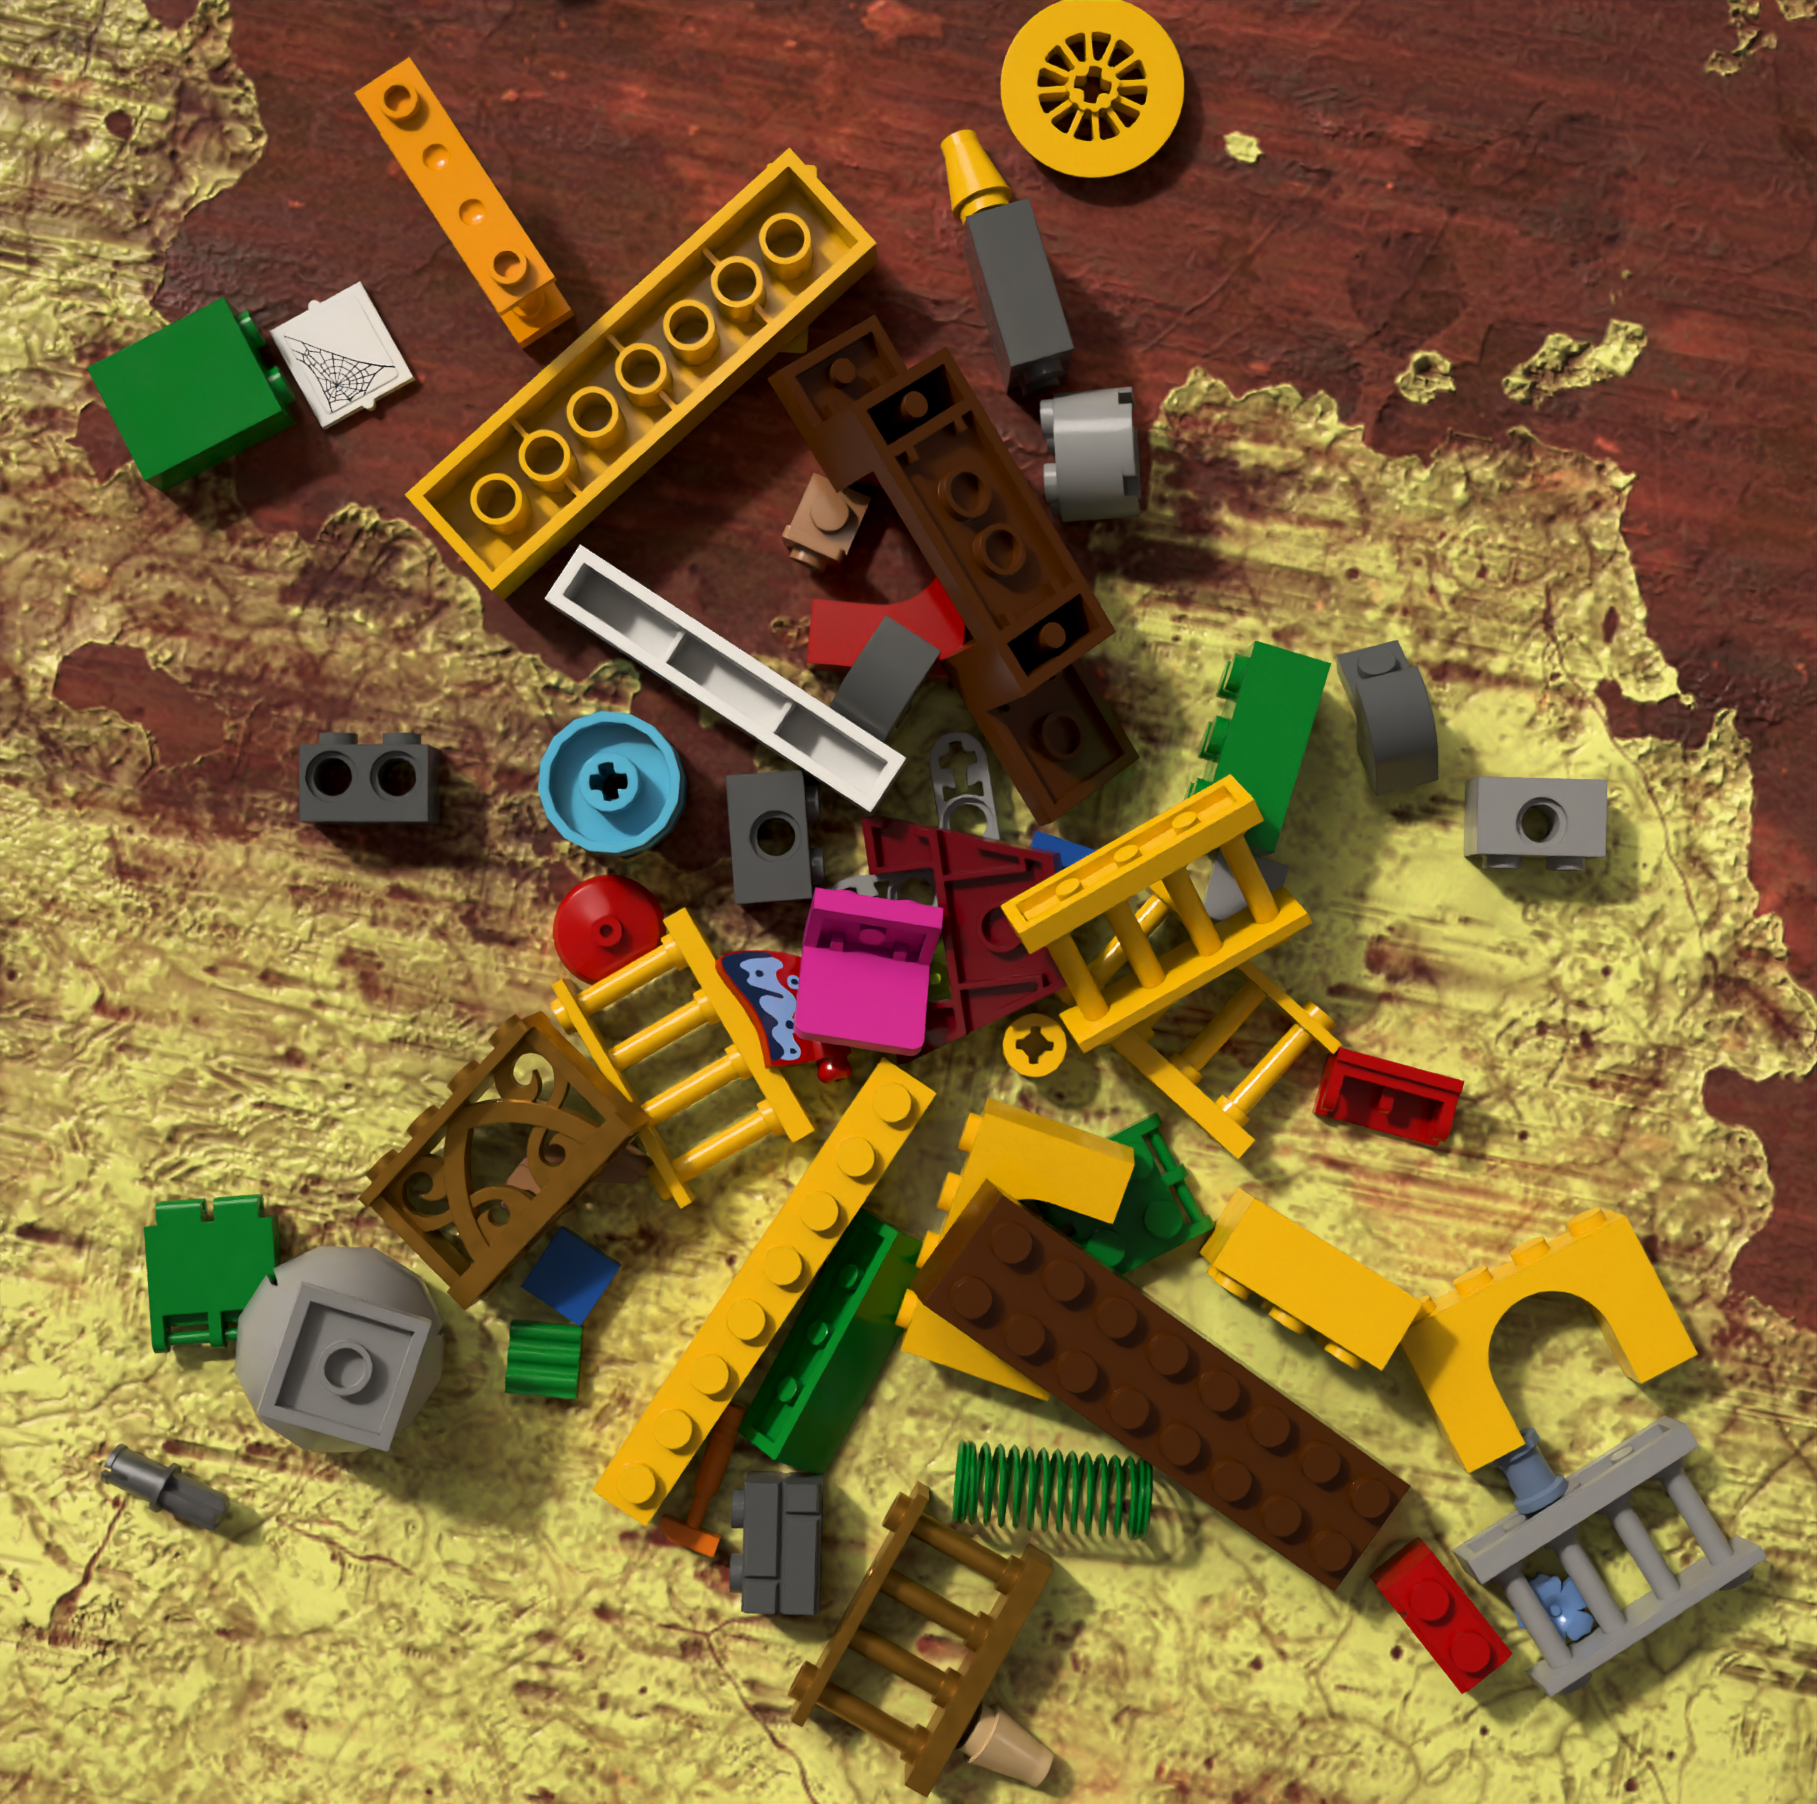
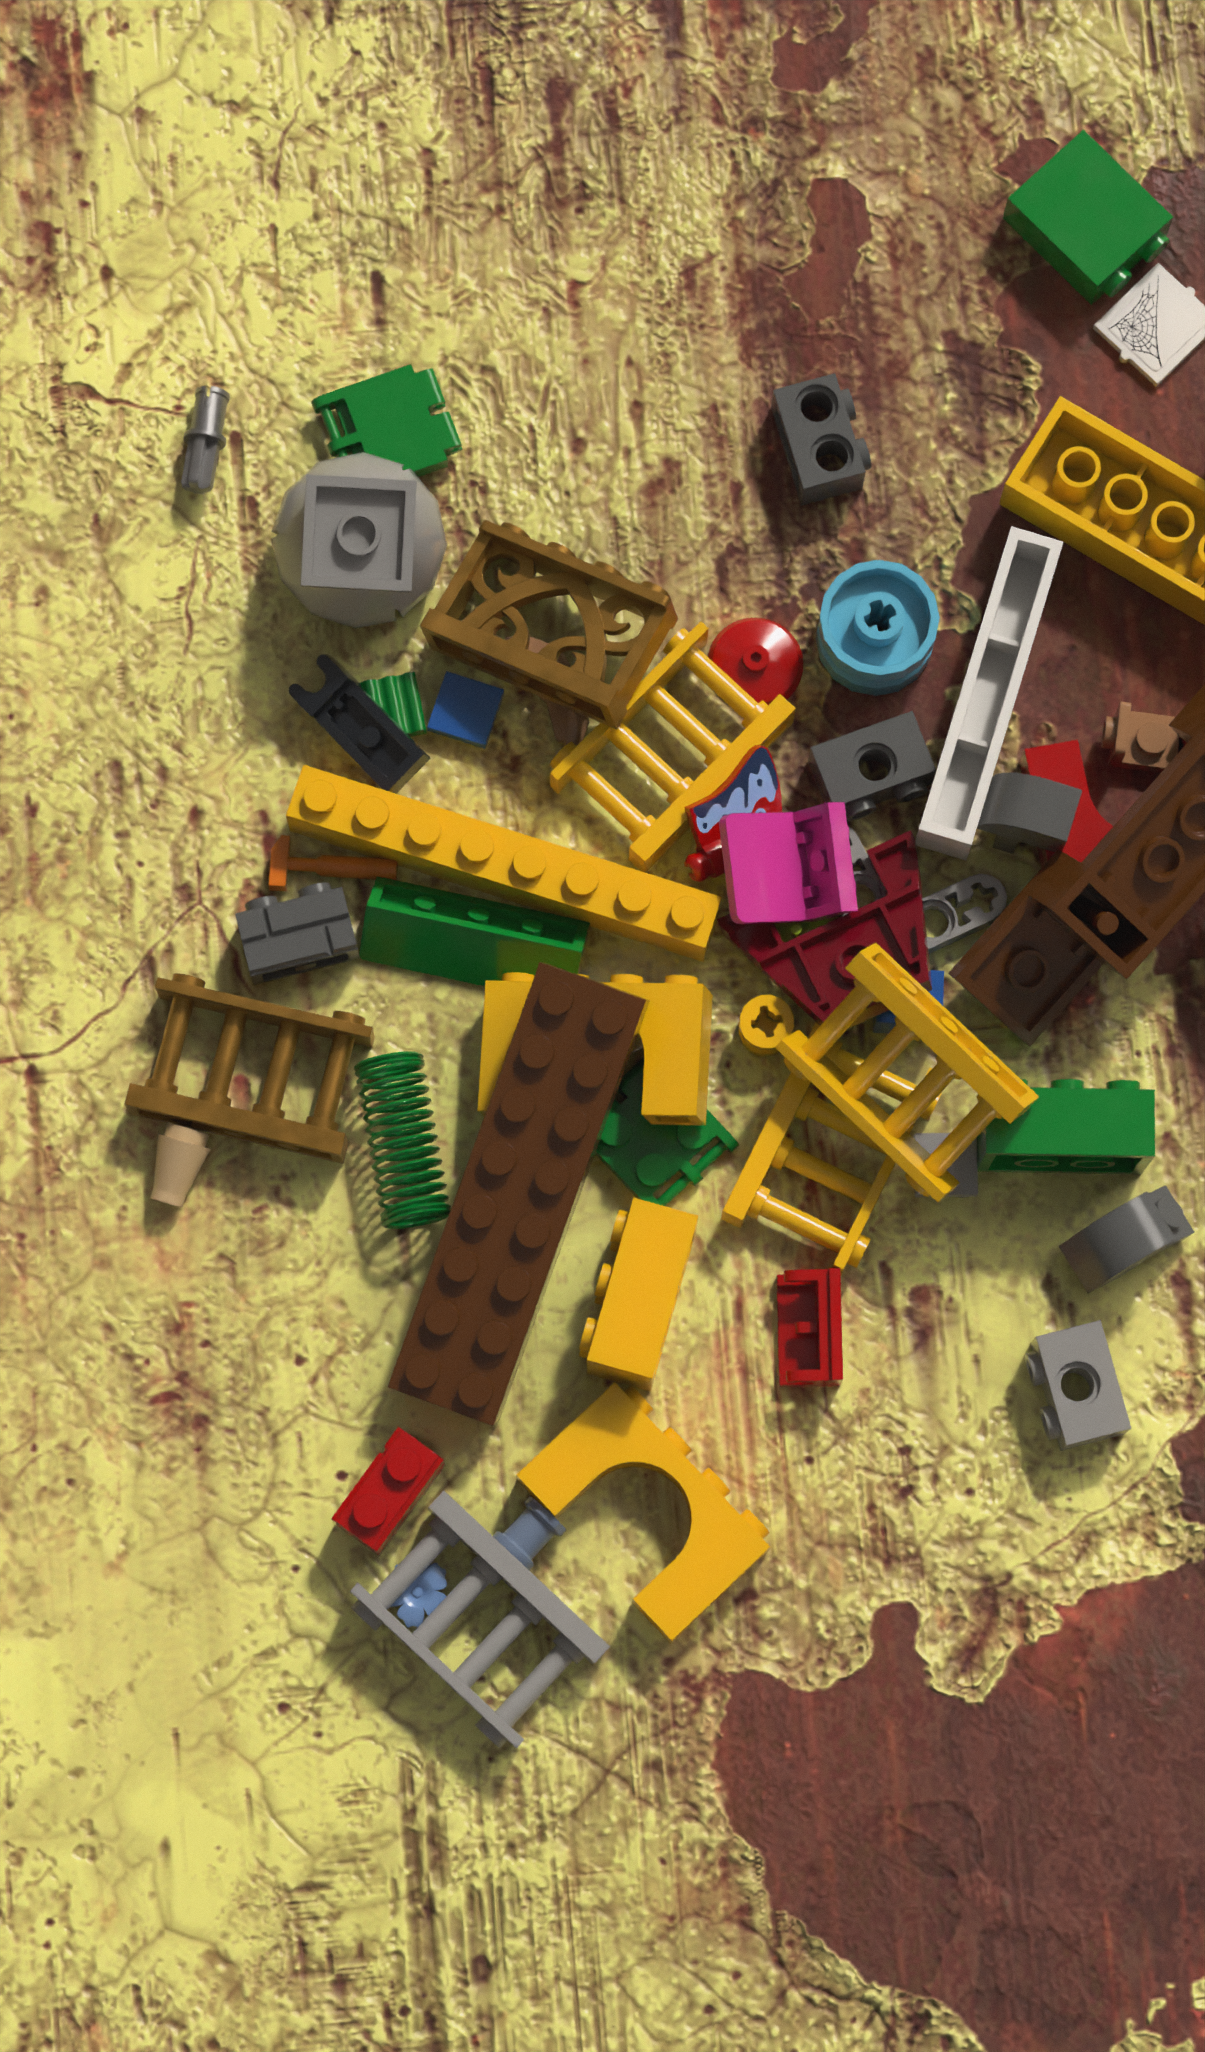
camera: 70 degrees right, 10 degrees down
none -> black plate [289,654,430,794]

